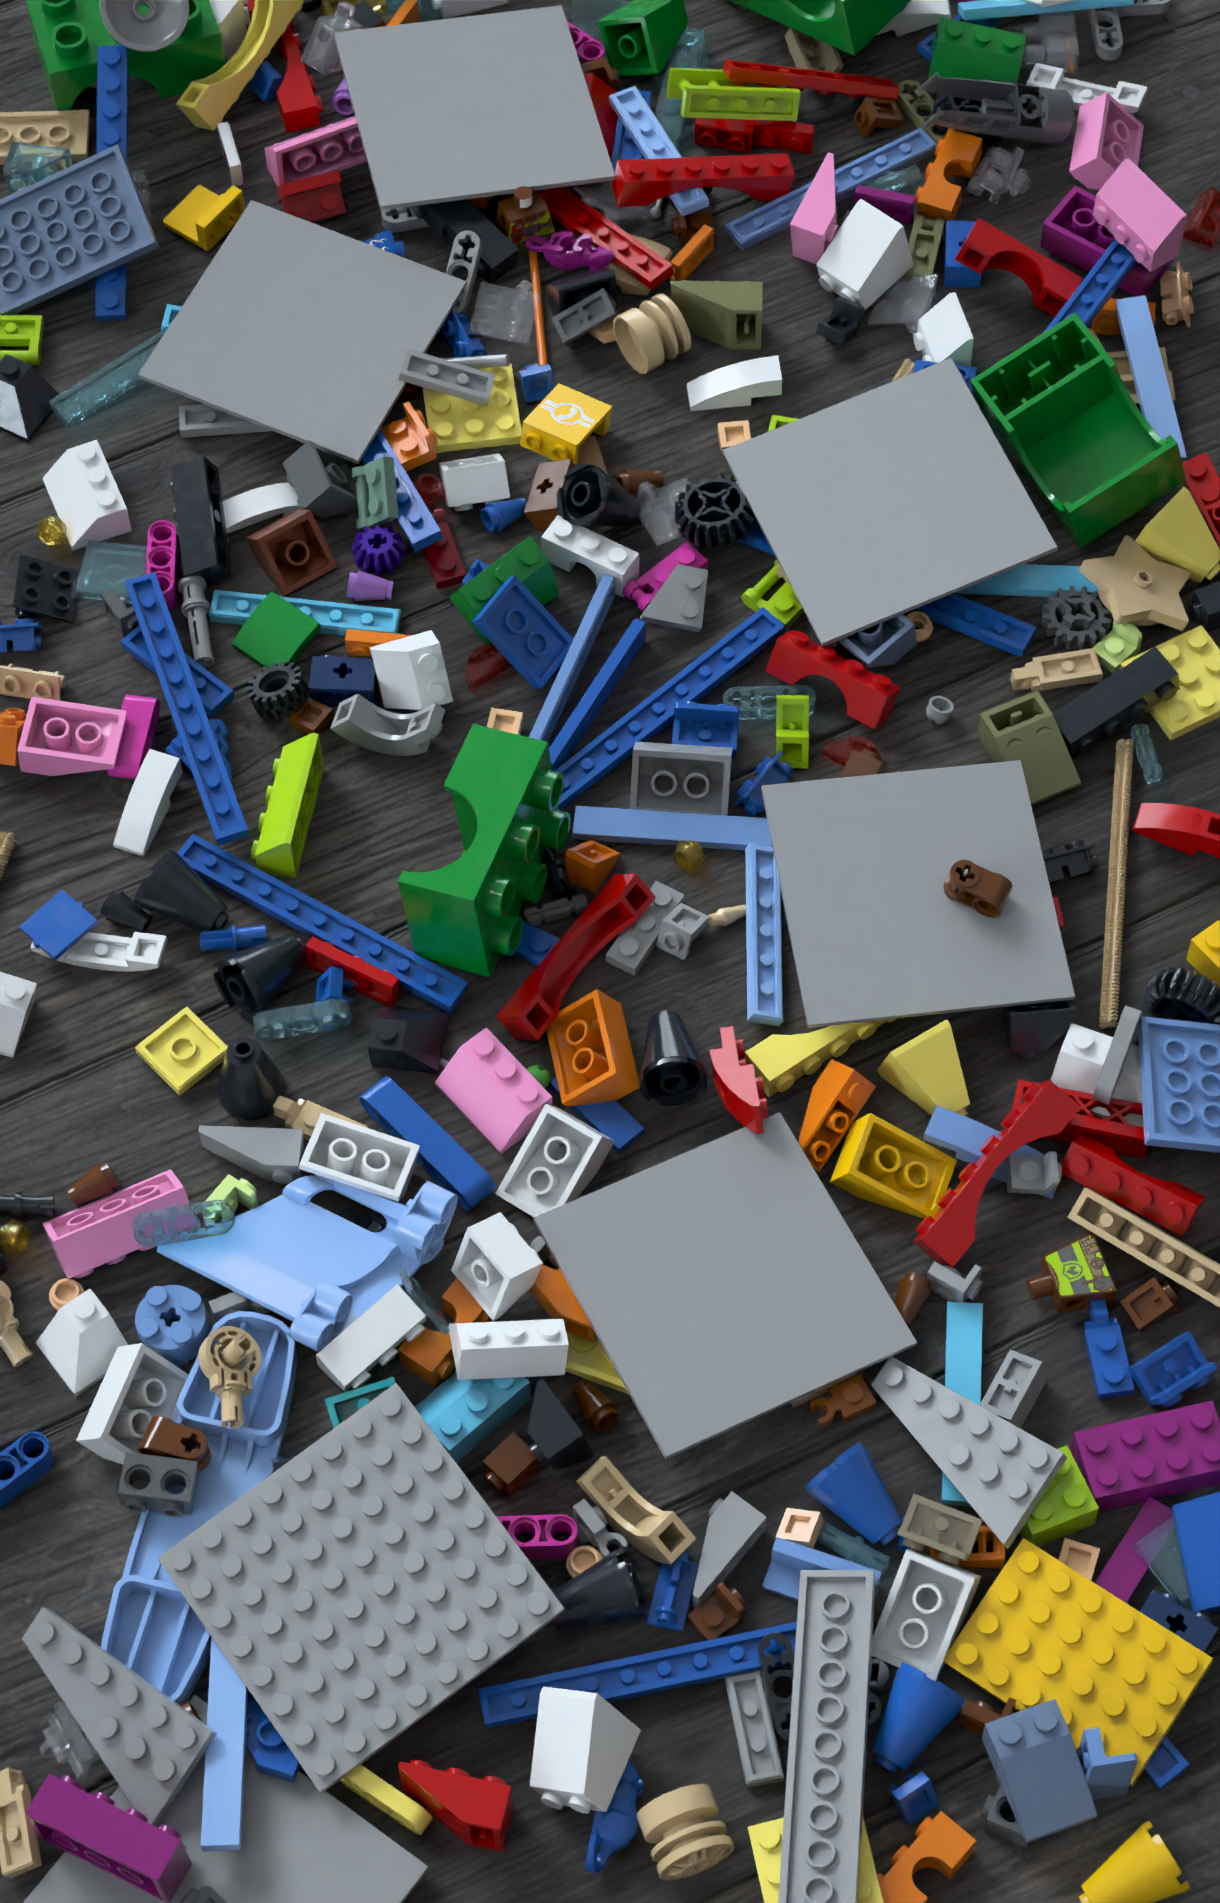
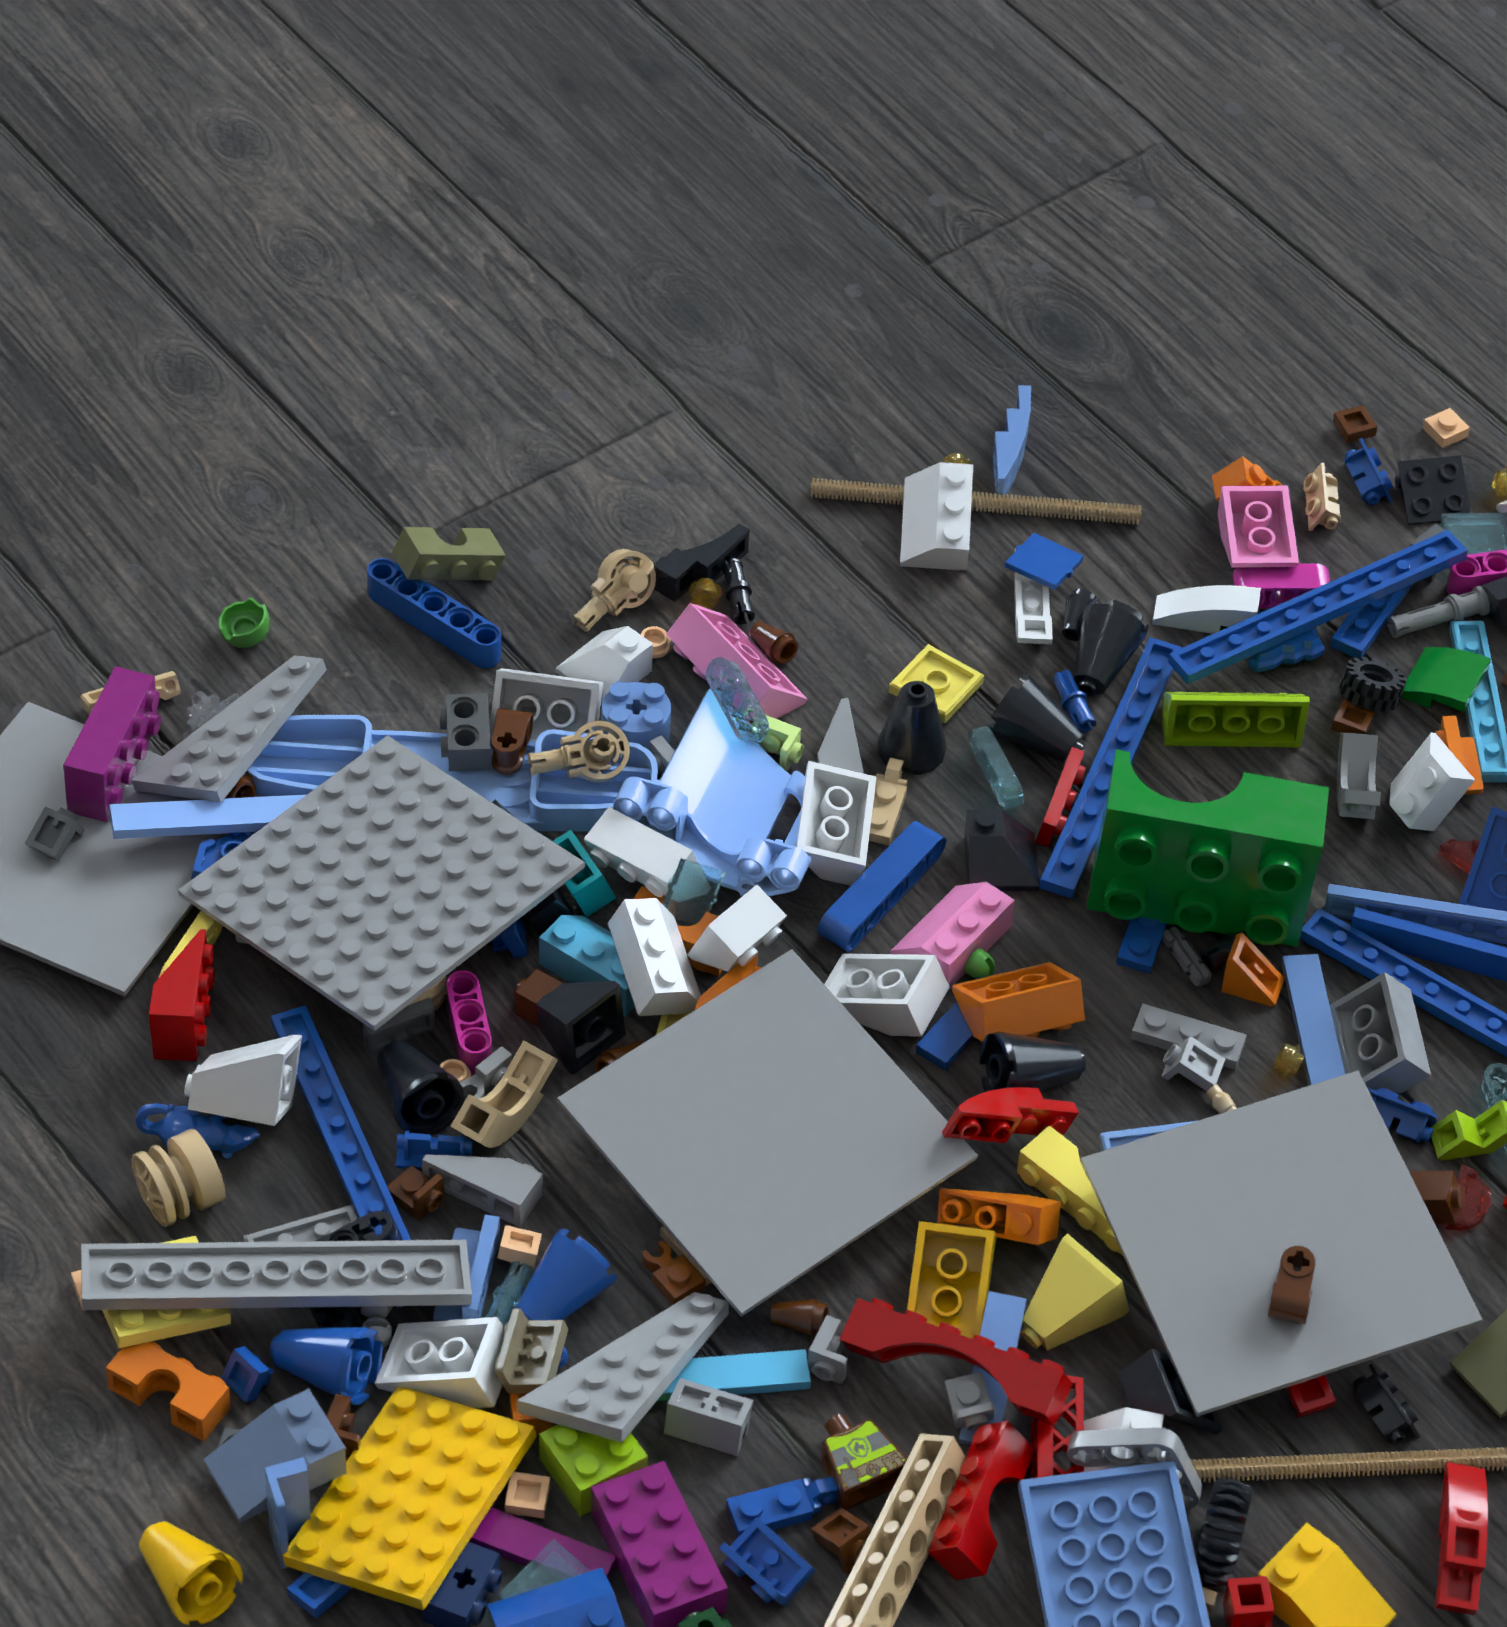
camera: 75 degrees right, 10 degrees down
dark blue brick [309,655,378,707] -> none
blue tile [315,966,354,1013] -> none
light nougat plate [487,708,523,735] -> none
red arch [496,874,656,1041] -> none
blue bracket [672,702,740,757] -> none

